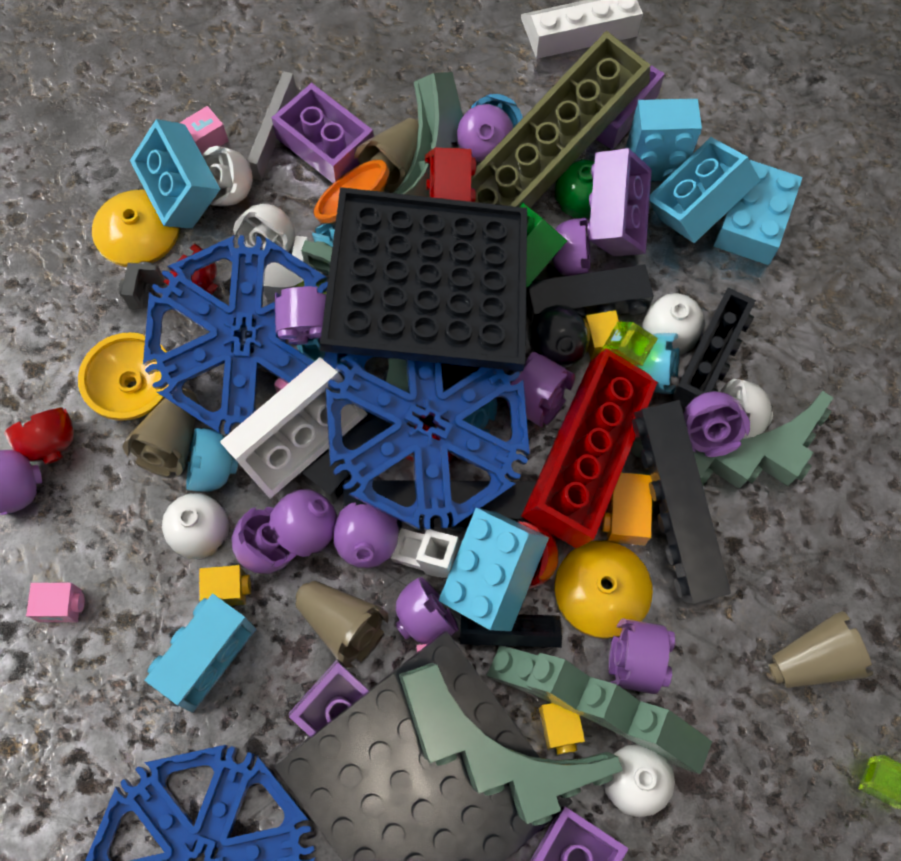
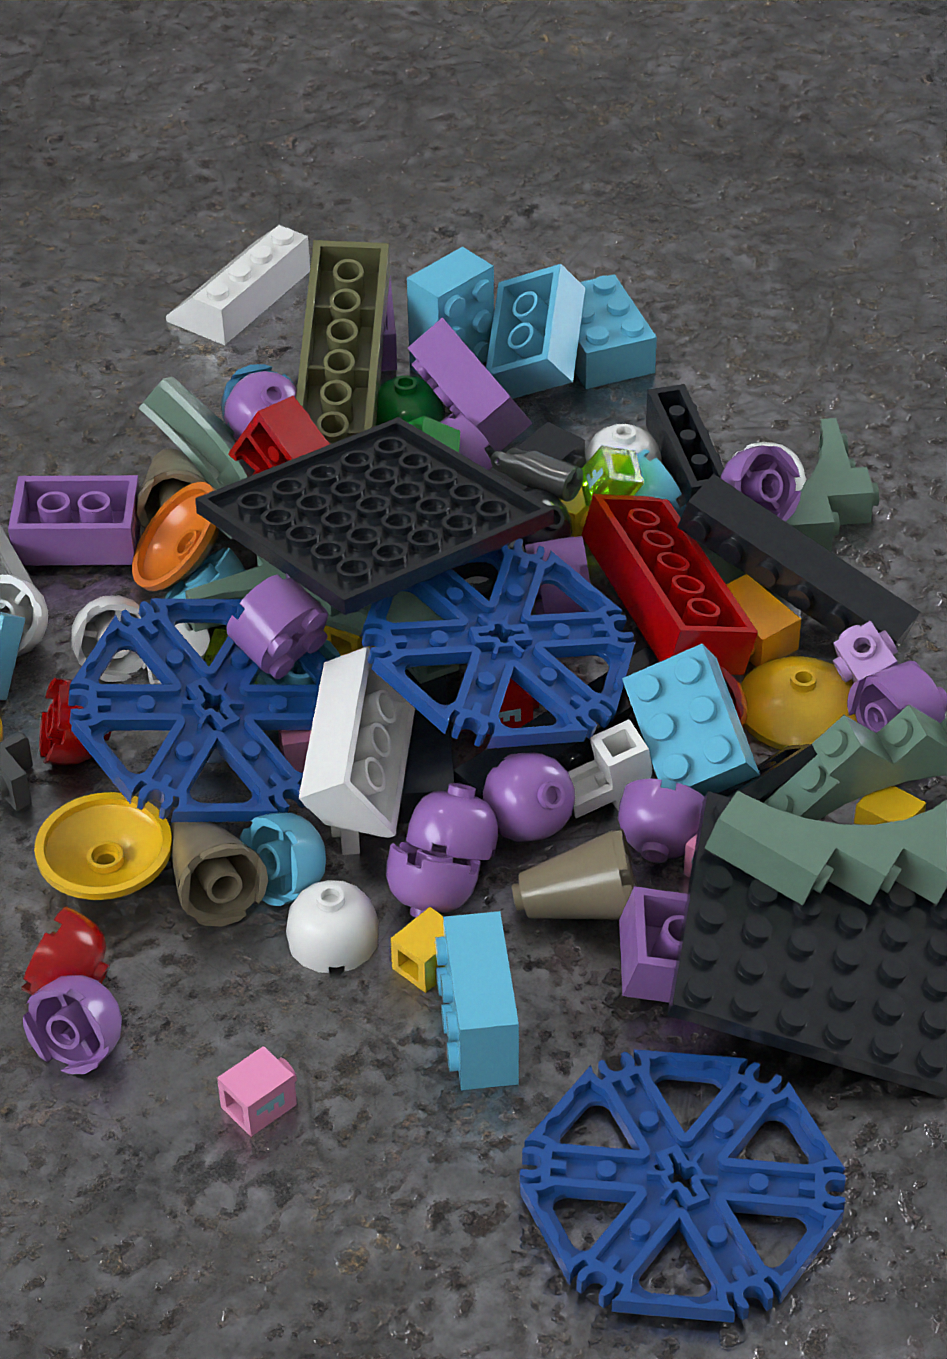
camera: 40 degrees left, 25 degrees down
none -> dark grey piece [491,447,583,502]
none -> lavender brick [833,621,898,683]

